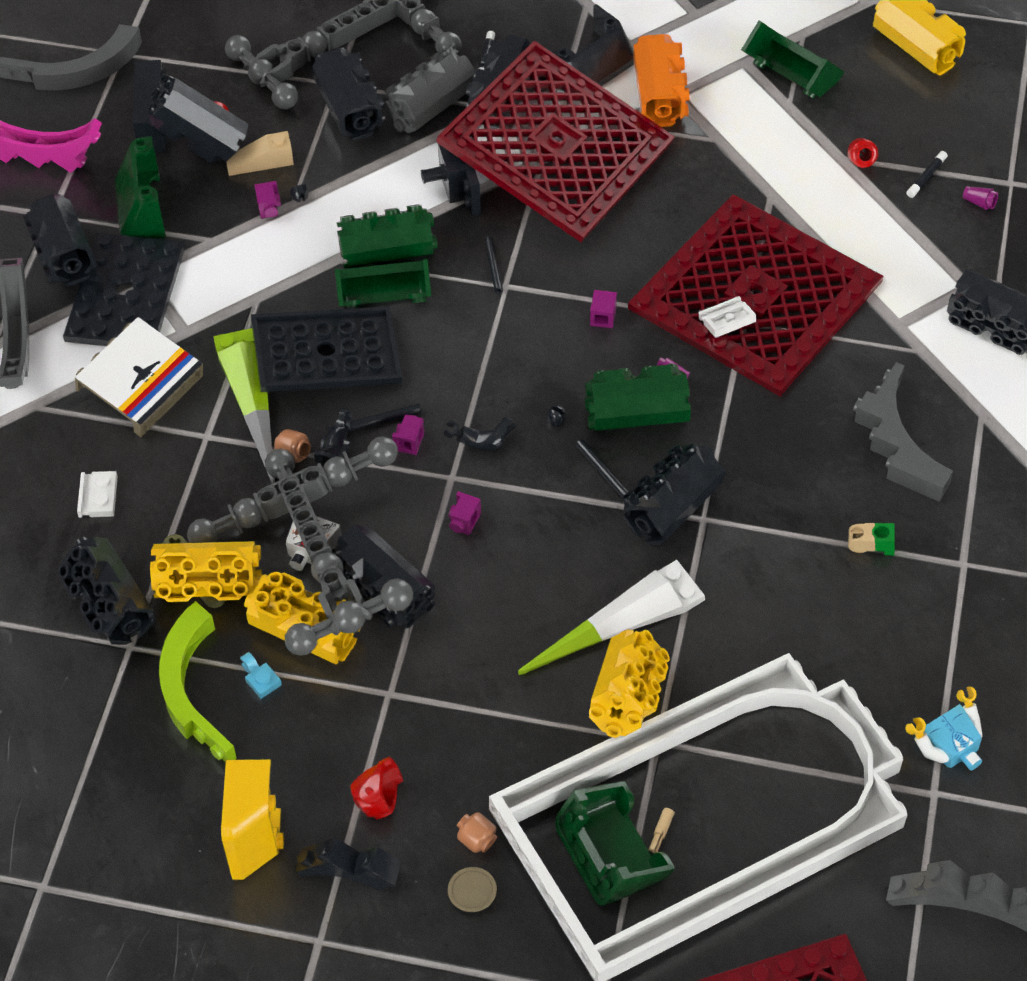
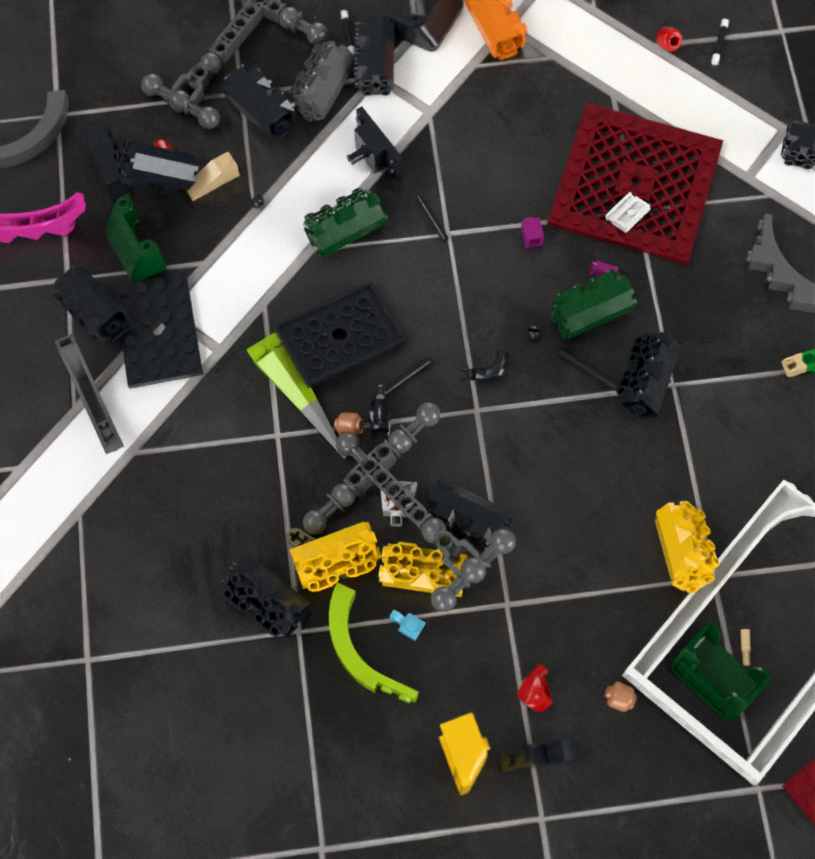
camera: 20 degrees left, 15 degrees up
panel [75,317,203,437] -> none
white plate [77,471,118,518] -> none
magenta brick [254,181,281,219] -> none
dark green windscreen [335,259,432,309] -> none
magenta brick [392,415,424,455] -> none
dark red plate [436,41,675,243] -> none
magenta brick [448,491,481,535] -> none
dark tan piece [448,867,497,912] -> none
white plate [518,560,705,675] -> none
magenta cone [963,186,998,210] -> none

